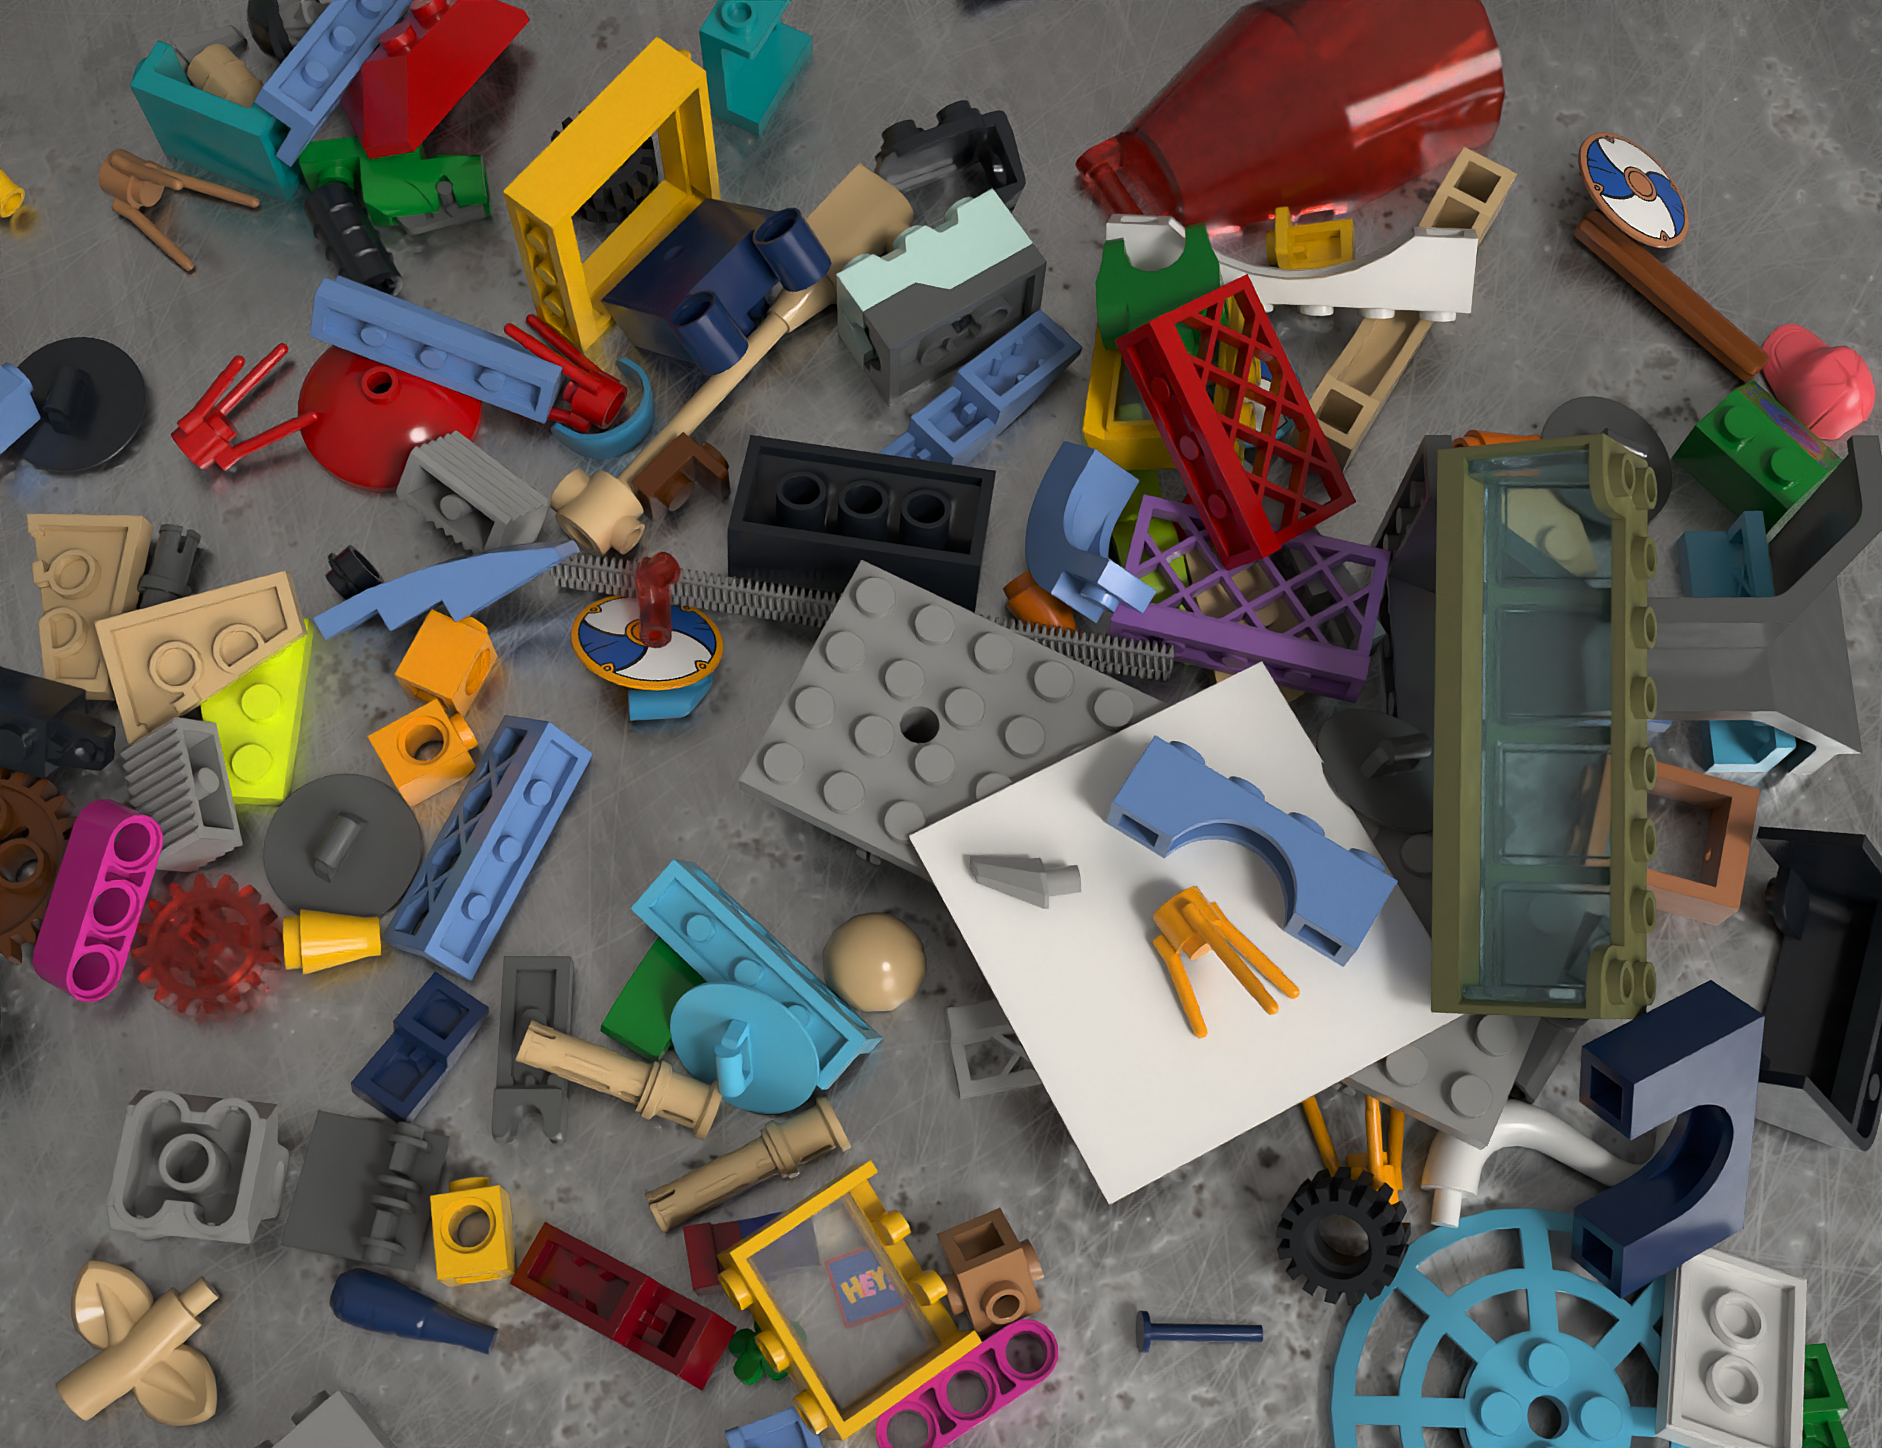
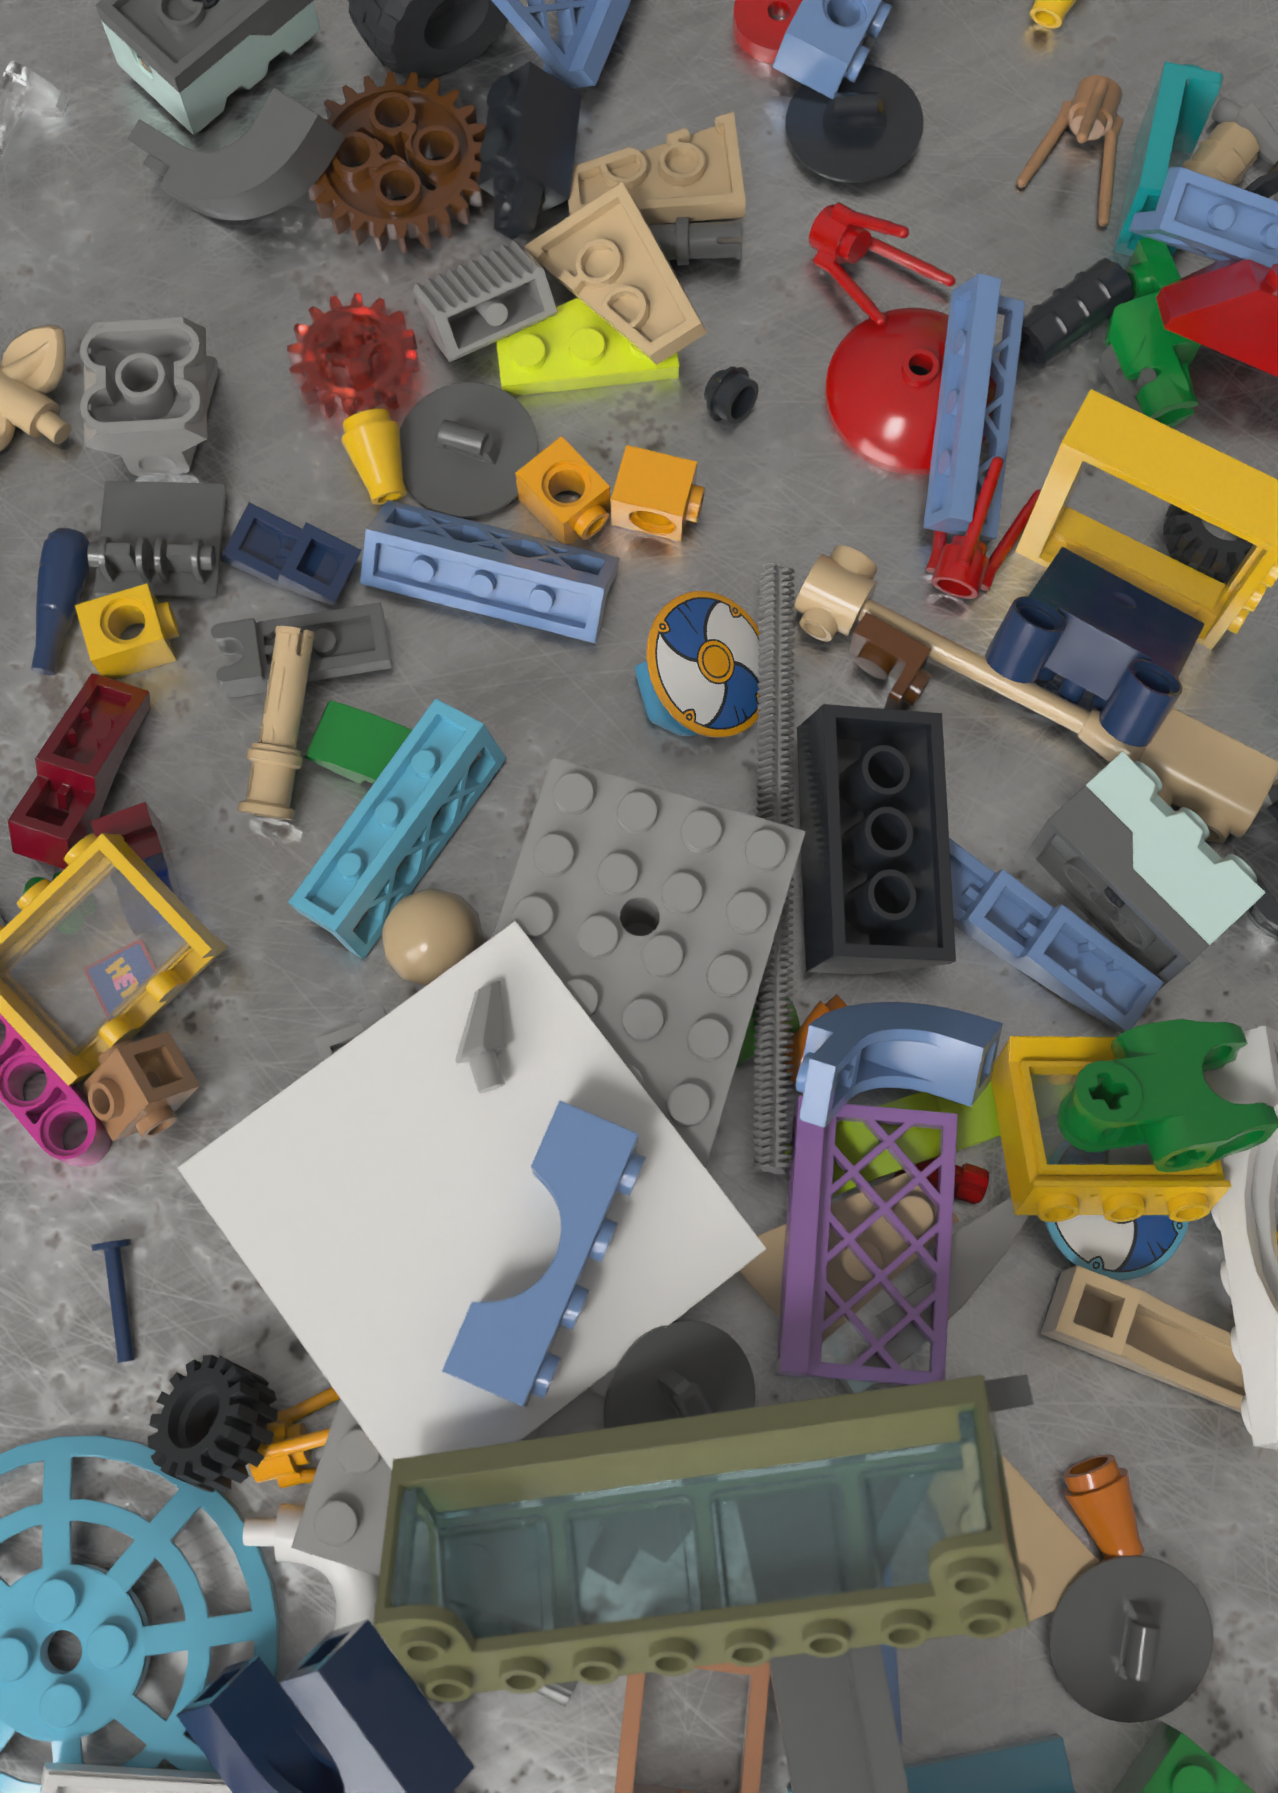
camera: 85 degrees right, 5 degrees up
dark pink beam [32,799,163,1002] -> none
medium blue slope [312,540,580,640] -> none
light grey brick [396,430,551,554] -> none
dark azure helmet [551,356,655,459] -> none
clear red arm [635,551,681,648] -> none
tan pin [645,1094,851,1233] -> none
medium azure shield [670,981,819,1114] -> none
red fence [1115,274,1356,571] -> none
light orange plant [1152,886,1300,1038] -> none

